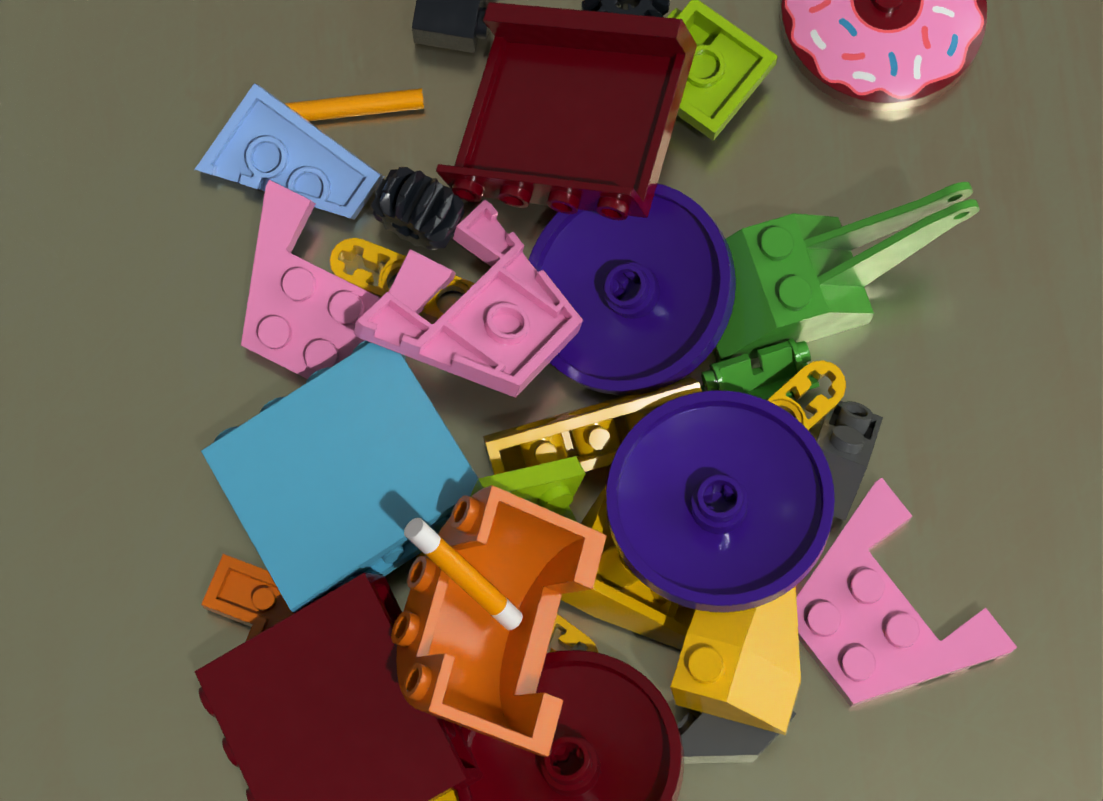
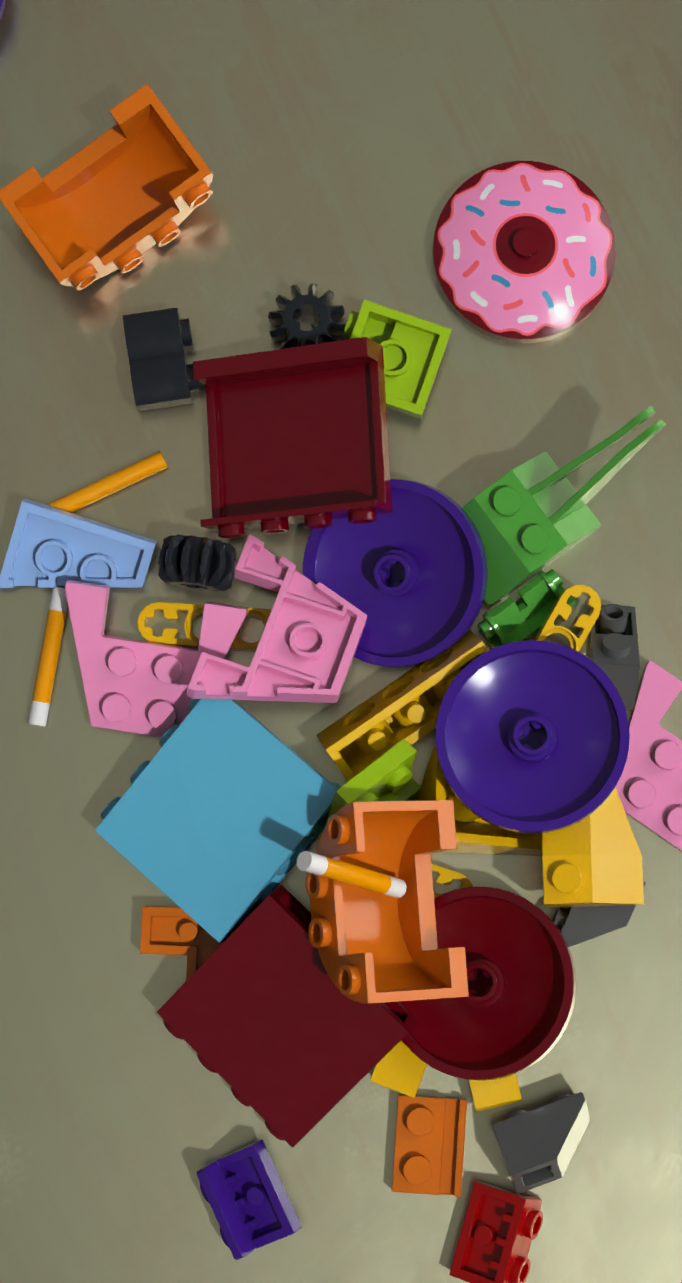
camera: 15 degrees left, 10 degrees up
none -> light orange bar [27,587,68,727]

